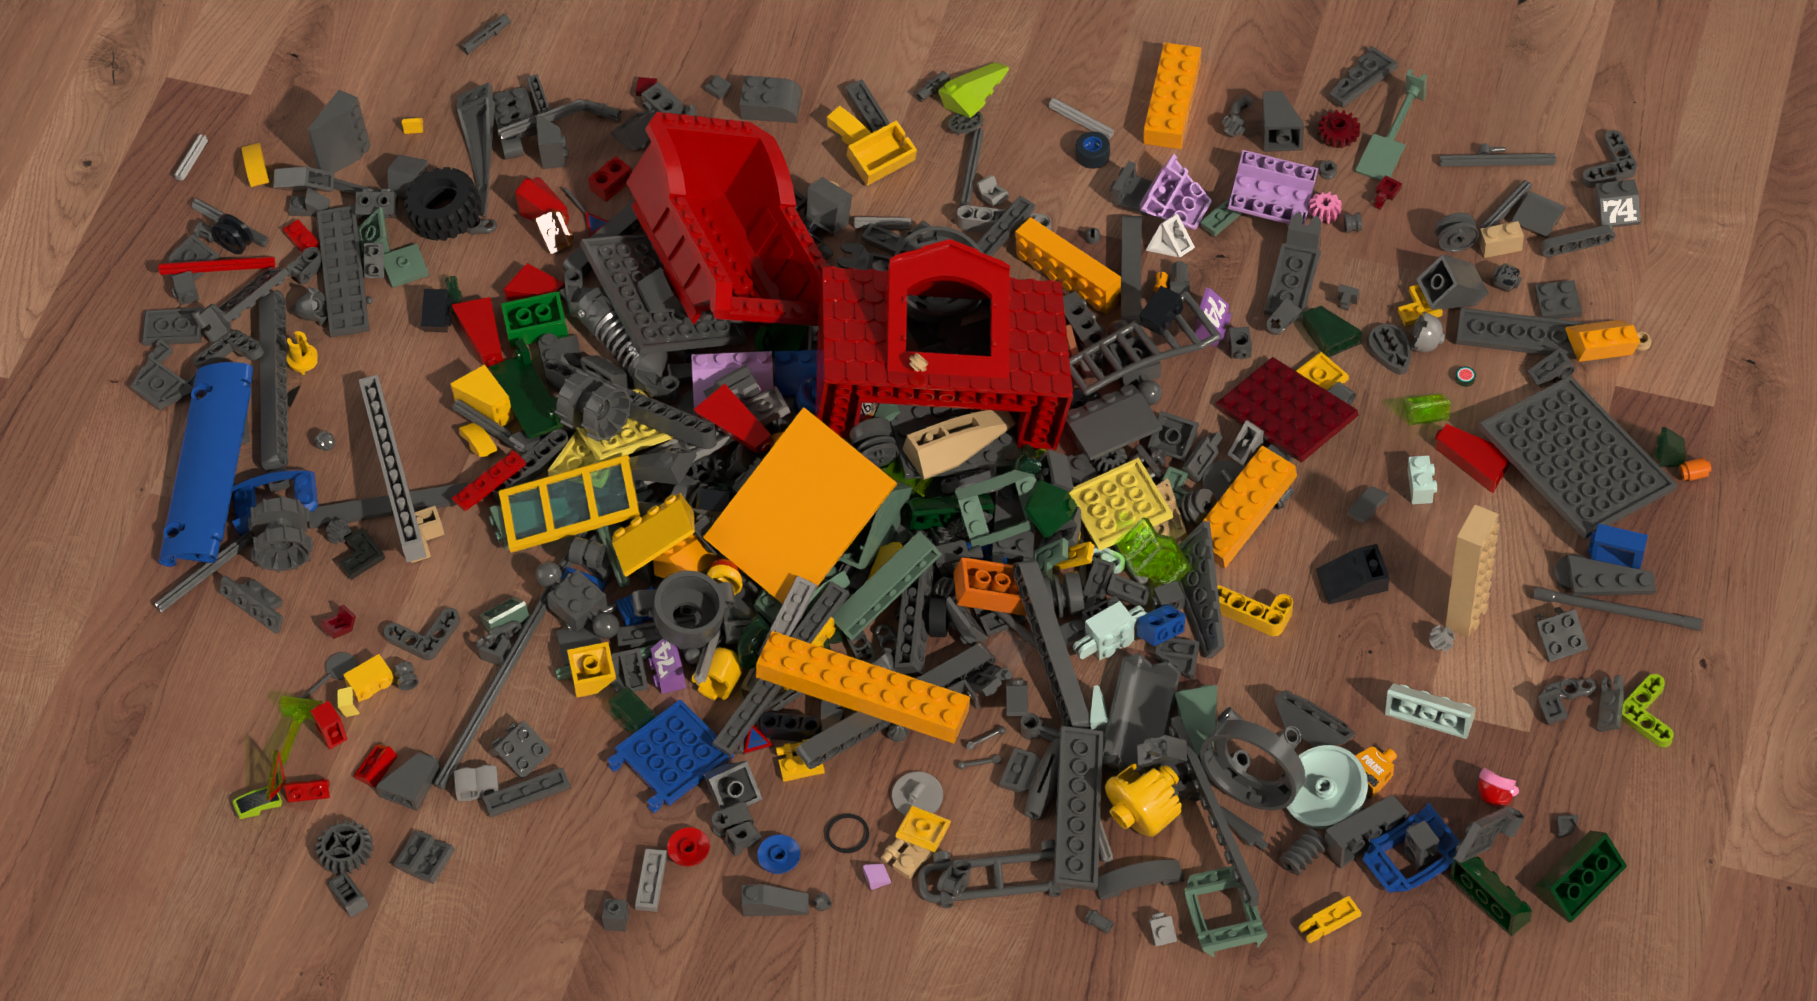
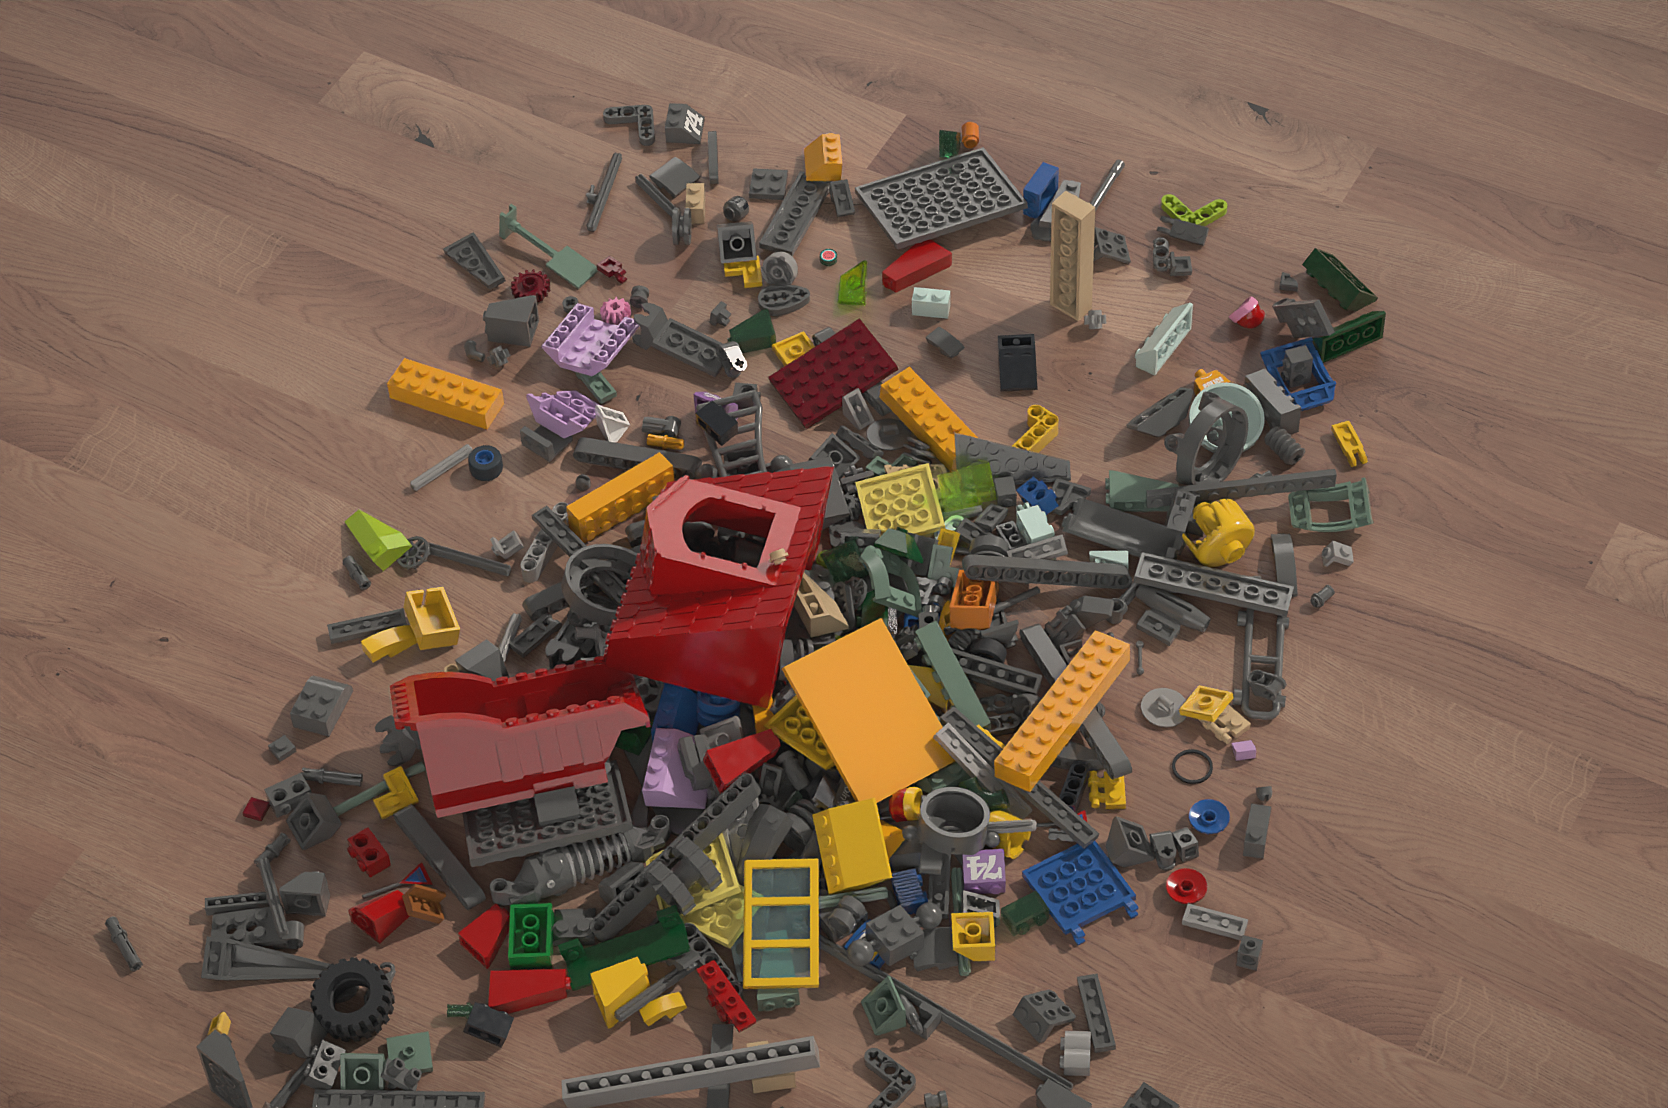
camera: 80 degrees left, 5 degrees down
none -> light grey plate [1007,534,1068,560]

